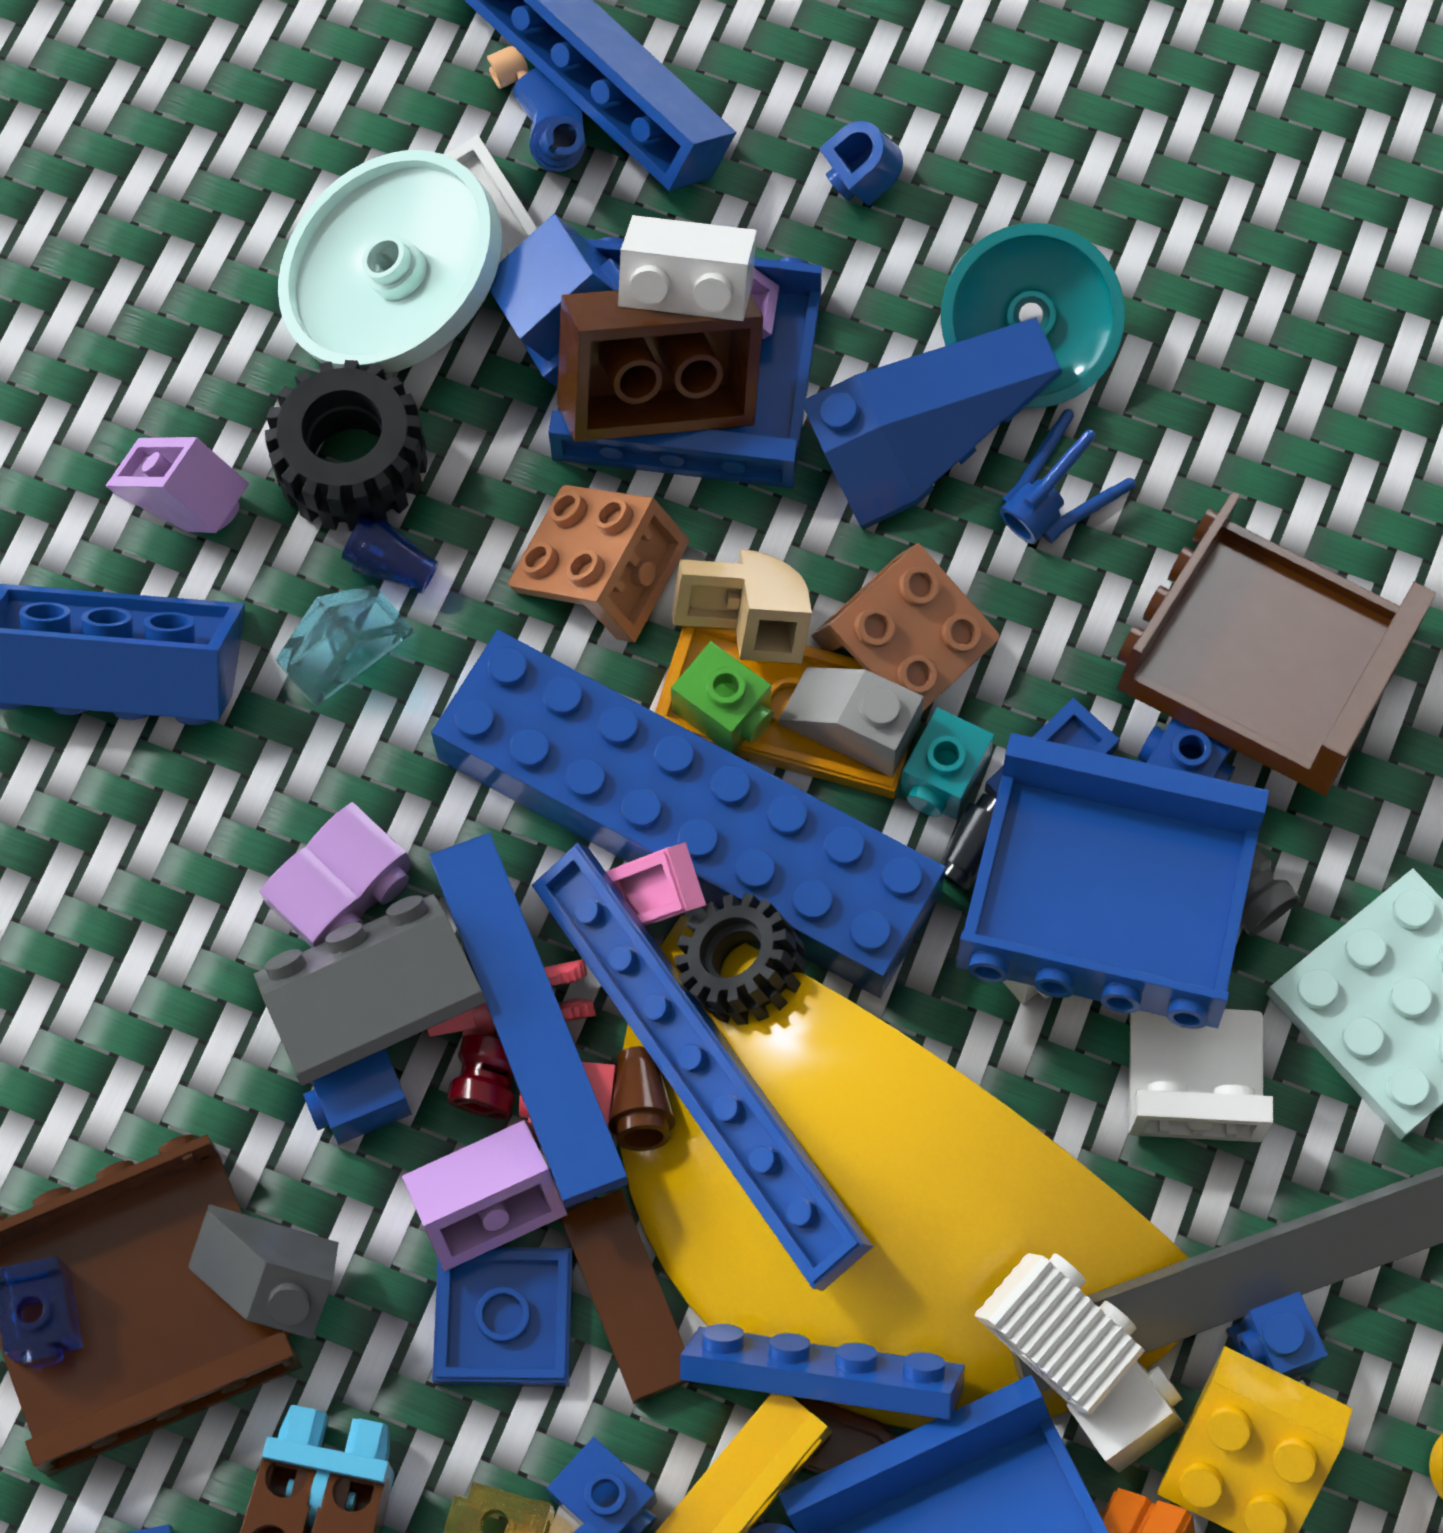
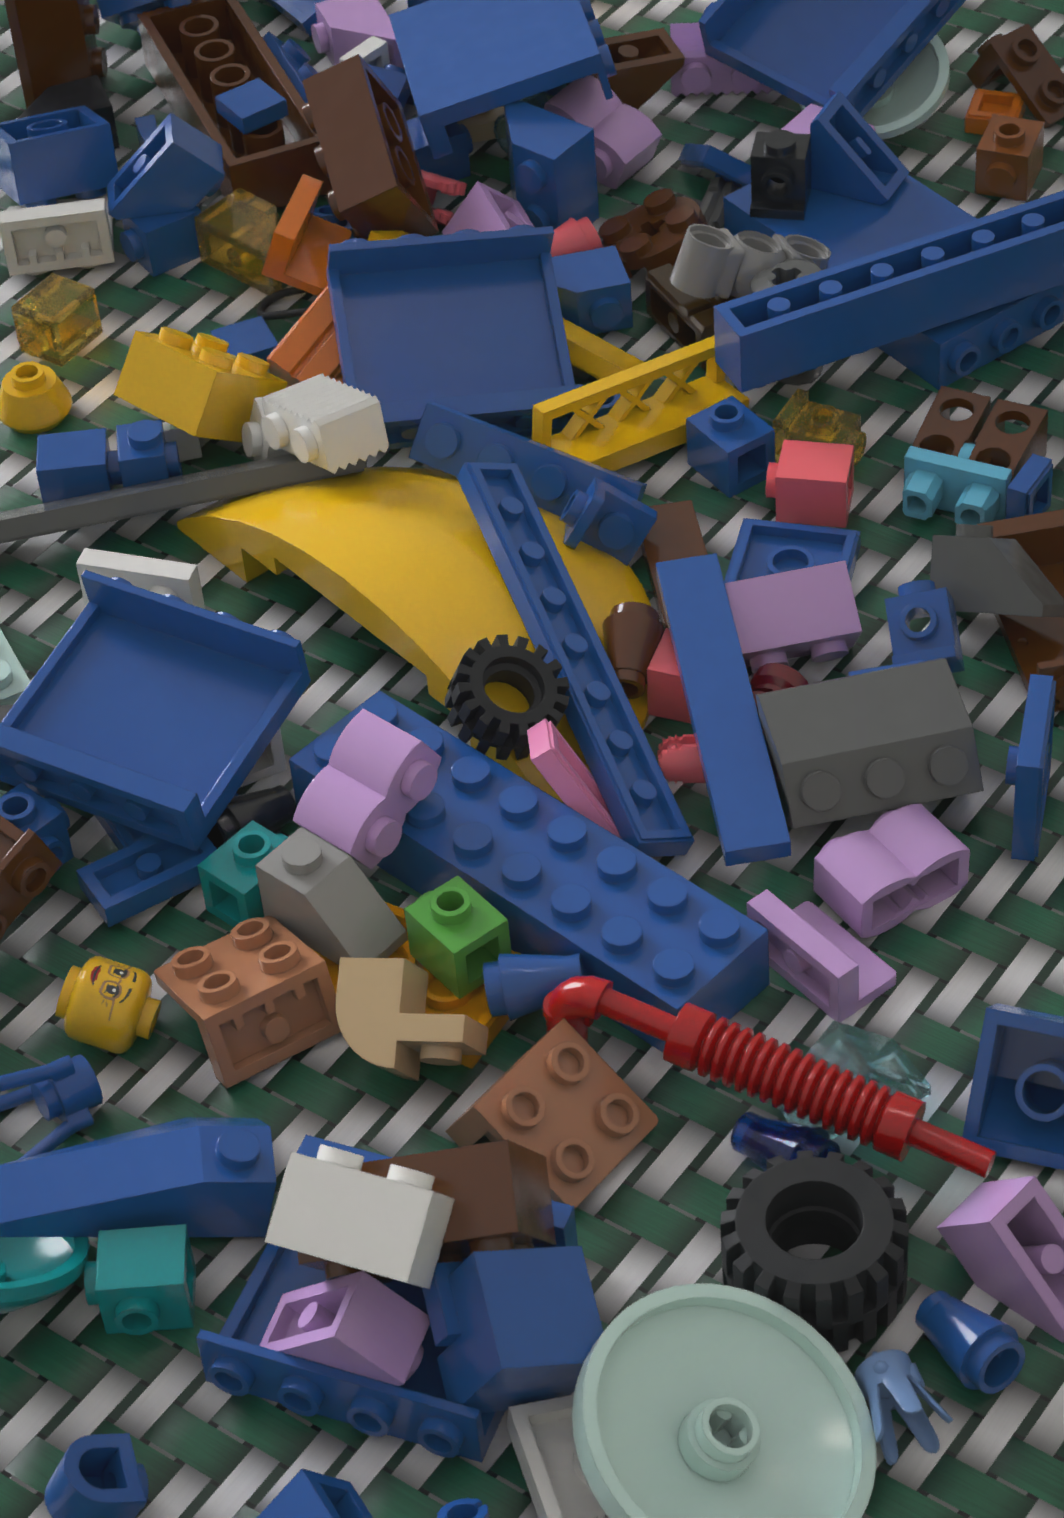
camera: 165 degrees left, 25 degrees down
none -> blue brick [36,428,122,503]
none -> yellow head [55,956,162,1054]
none -> teal brick [84,1224,196,1335]
none -> lavender brick [293,709,442,870]
none -> blue cone [483,953,585,1021]
none -> red piece [542,976,997,1178]
none -> blue bracket [560,477,657,566]
none -> lavender panel [747,889,896,1024]
none -> coral brick [766,440,854,528]
none -> medium blue piece [854,1349,953,1466]
none -> blue brick [884,580,965,673]
none -> blue cone [915,1291,1025,1394]
none -> blue tile [1005,454,1053,519]
none -> blue plate [1005,674,1056,861]

